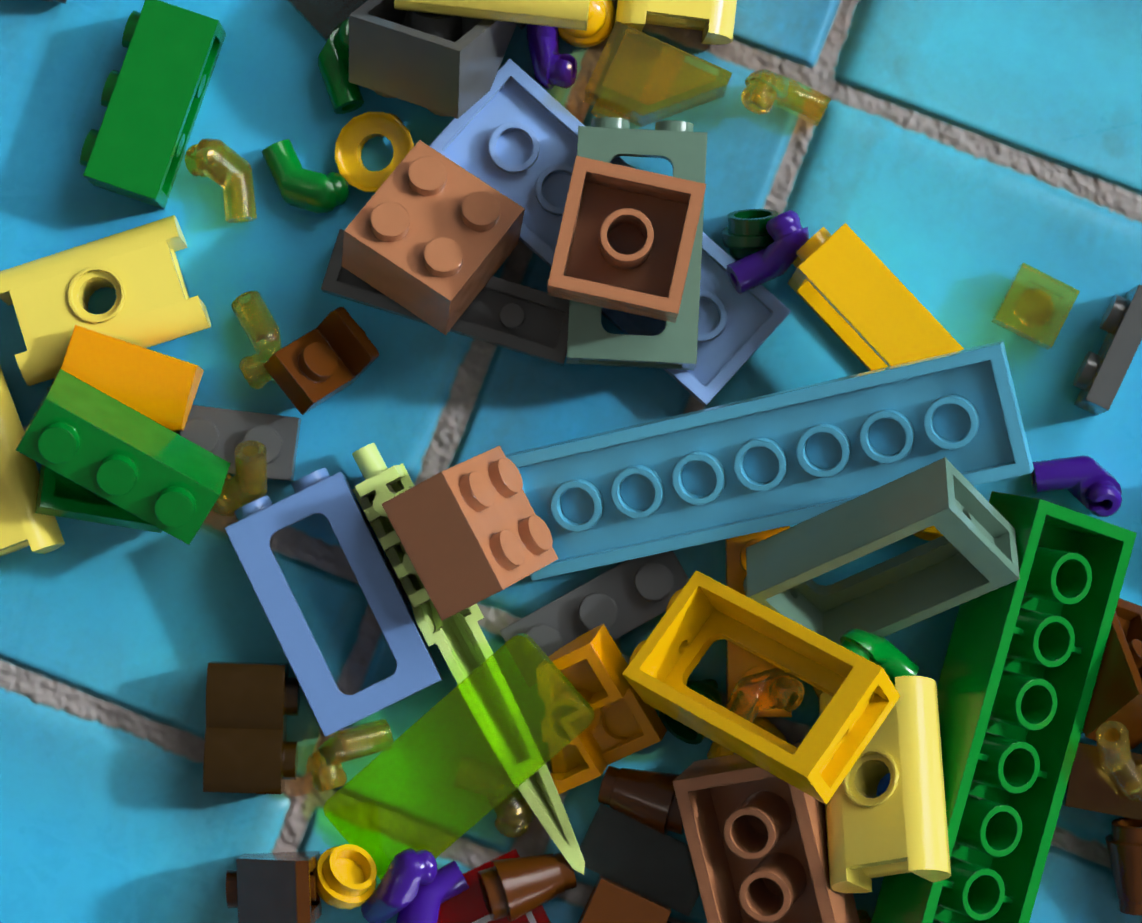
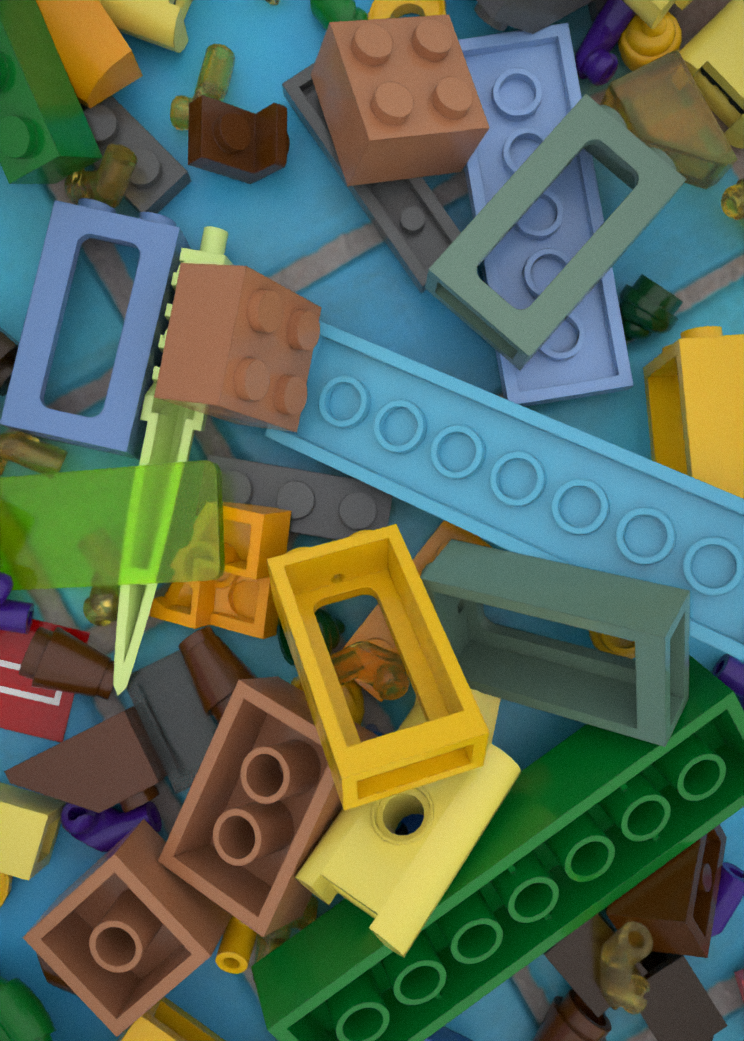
camera: 40 degrees right, 0 degrees up
nougat brick [547,156,707,323] -> none
dark purple arm [727,210,809,294] -> none
green arm [840,629,919,686] -> none

